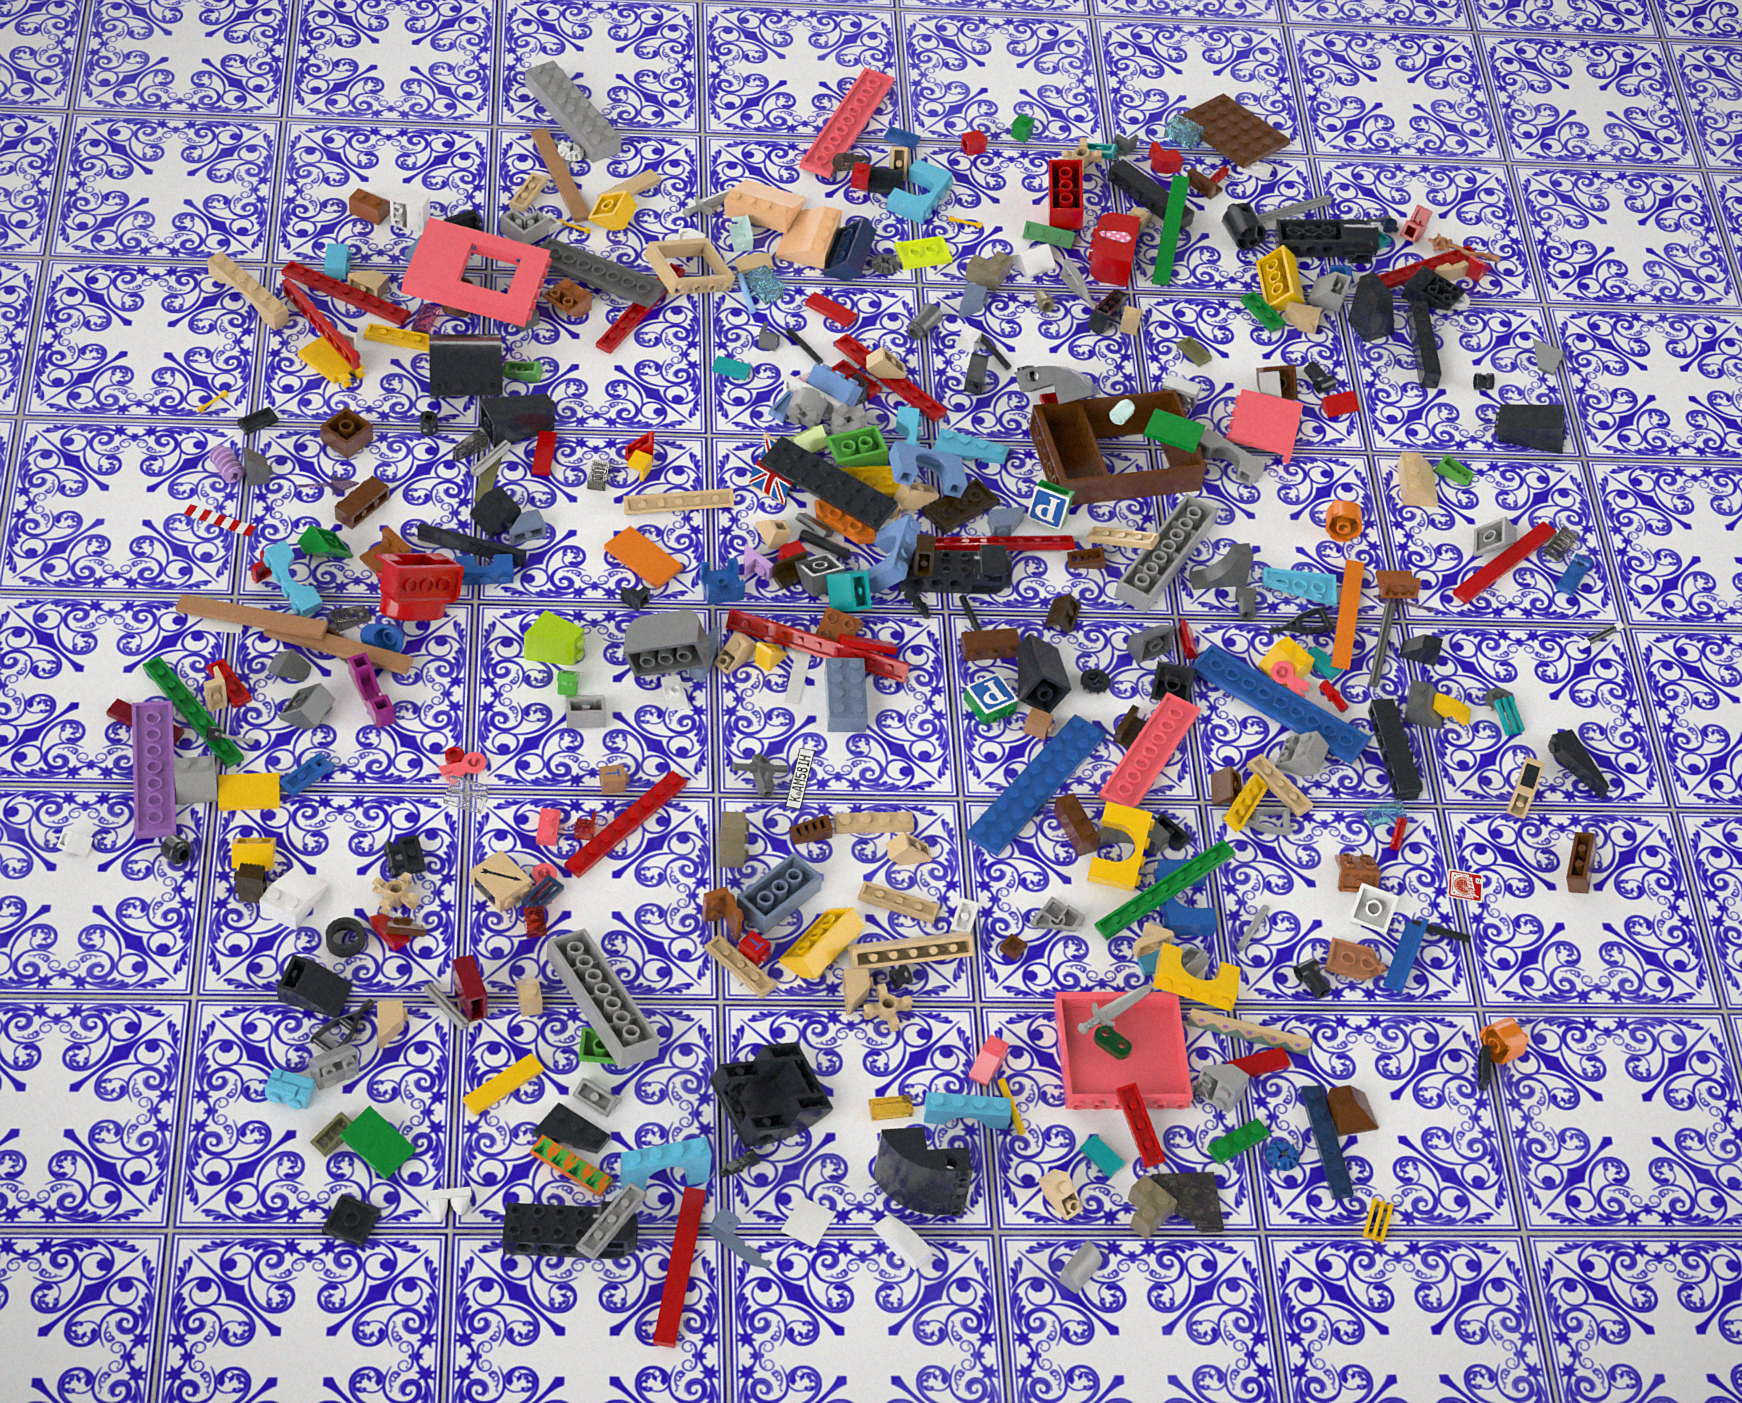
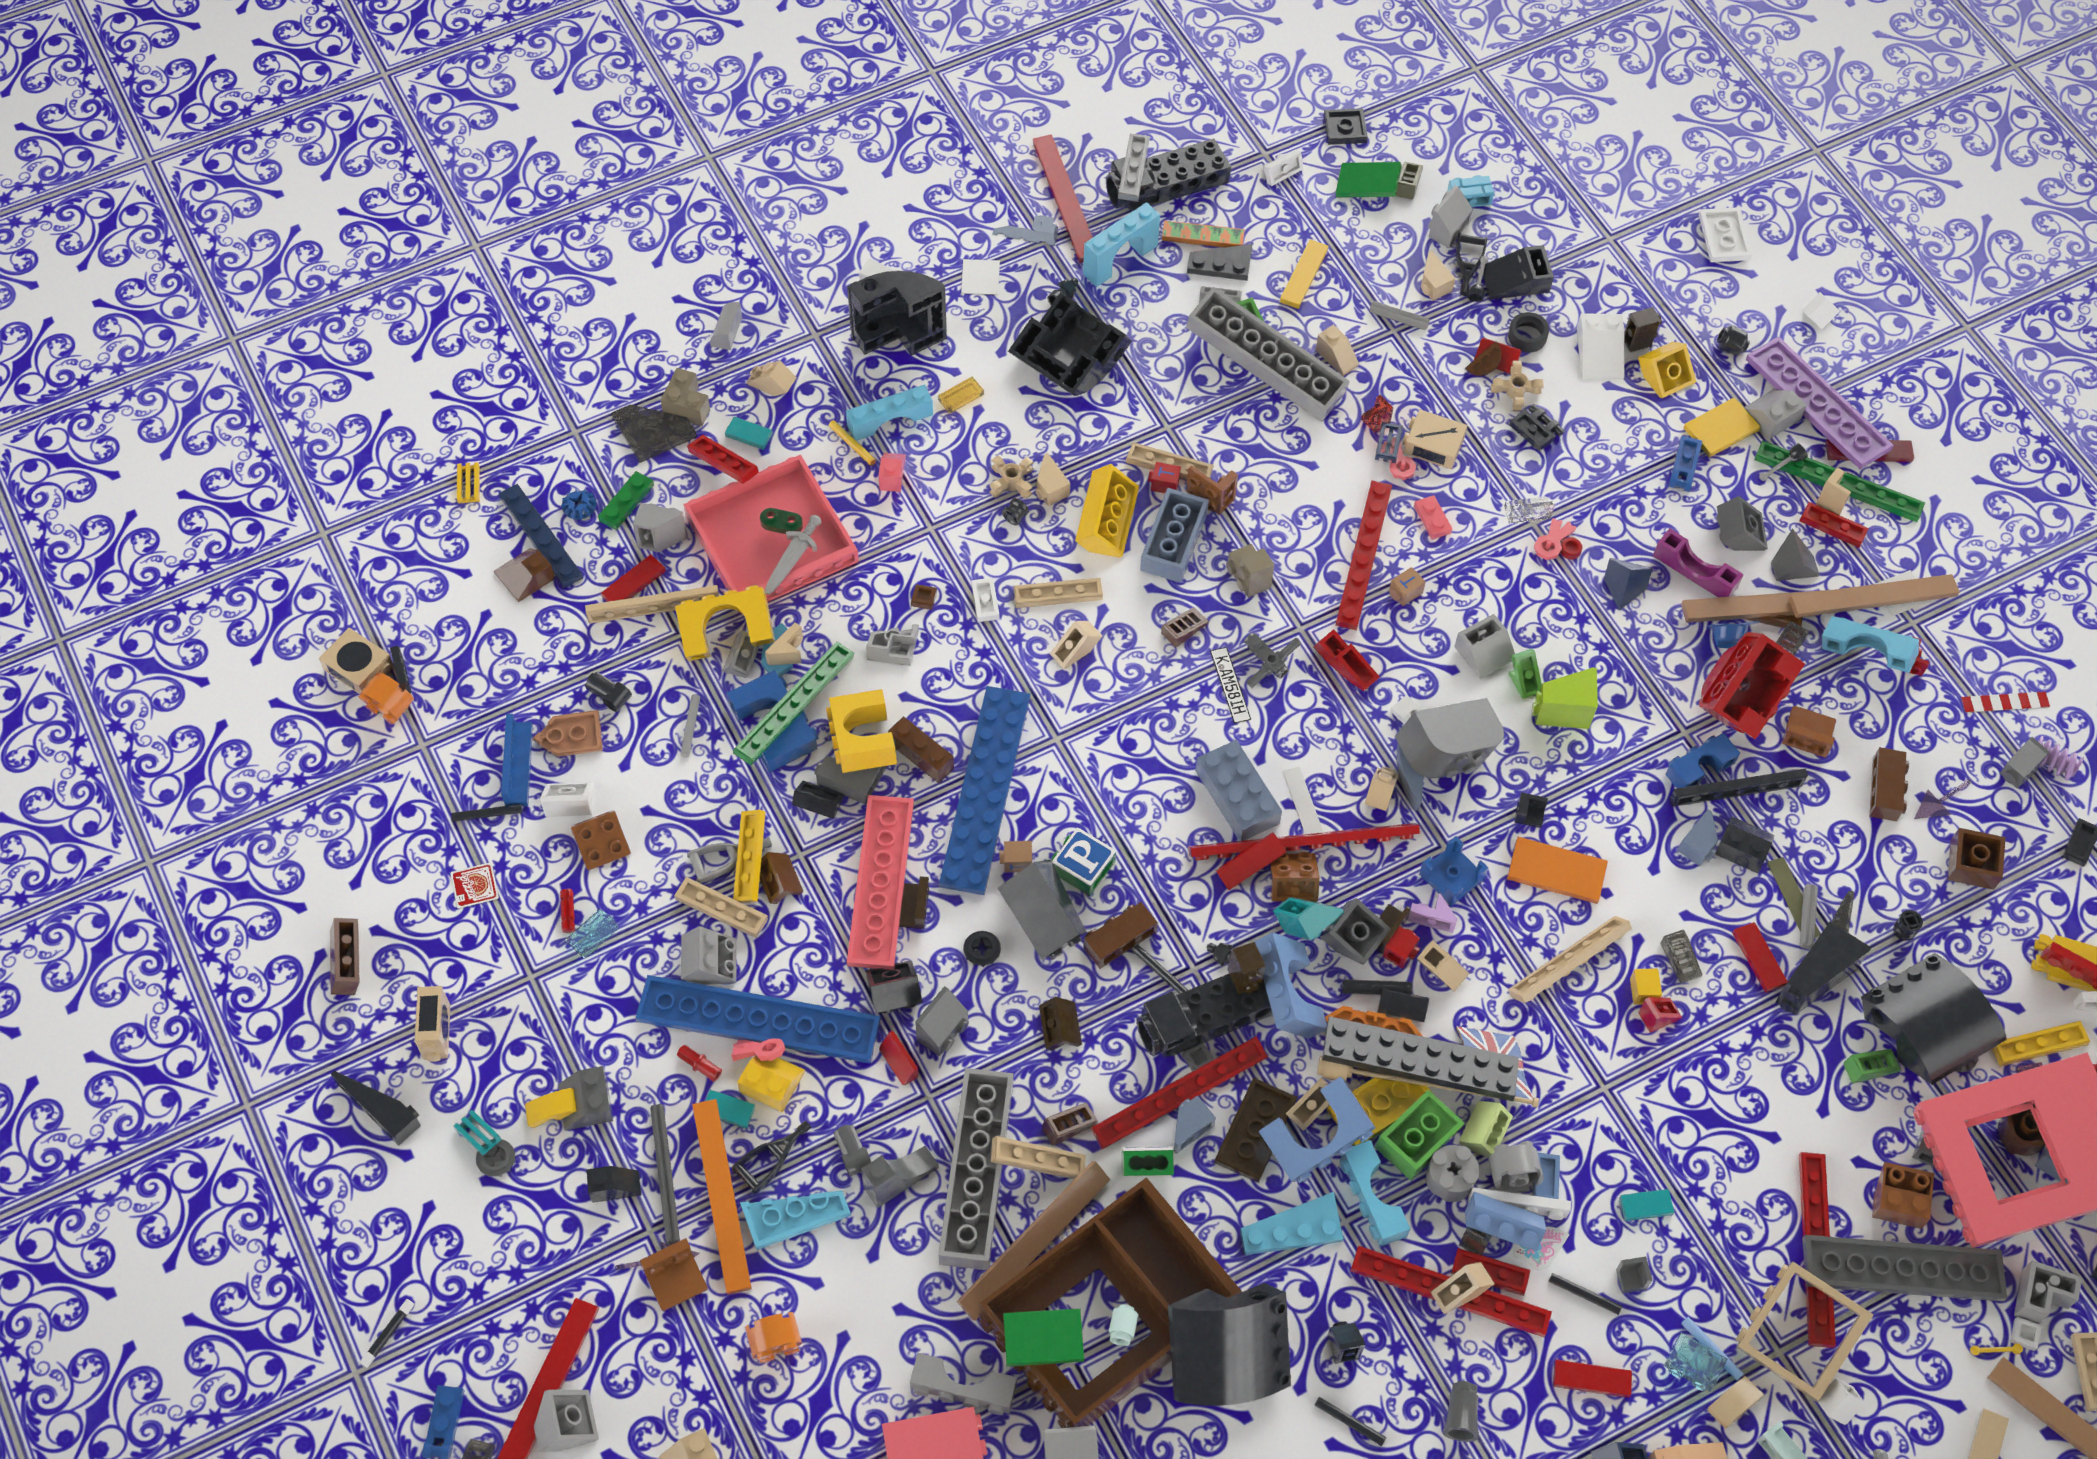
camera: 160 degrees right, 10 degrees up
green slope [297,525,354,559] -> none
dark red brick [452,954,488,1022] -> none
clear red panel [574,811,597,841] -> none
yellow slope [588,191,638,231] -> none
yellow slope [755,642,788,672] -> none
tan plate [834,812,914,834] -> none
tan brick [848,931,974,969] -> none
white panel [954,324,982,354] -> none
black brick [1368,698,1423,802] -> none
none -> tan brick [319,628,394,694]
none -> medium nougat tile [956,1161,1111,1321]
none -> red slope [1313,629,1380,691]
none -> black hinge [1467,256,1488,302]
none -> dark blue slope [1604,558,1653,610]
none -> white plate [1699,207,1752,262]

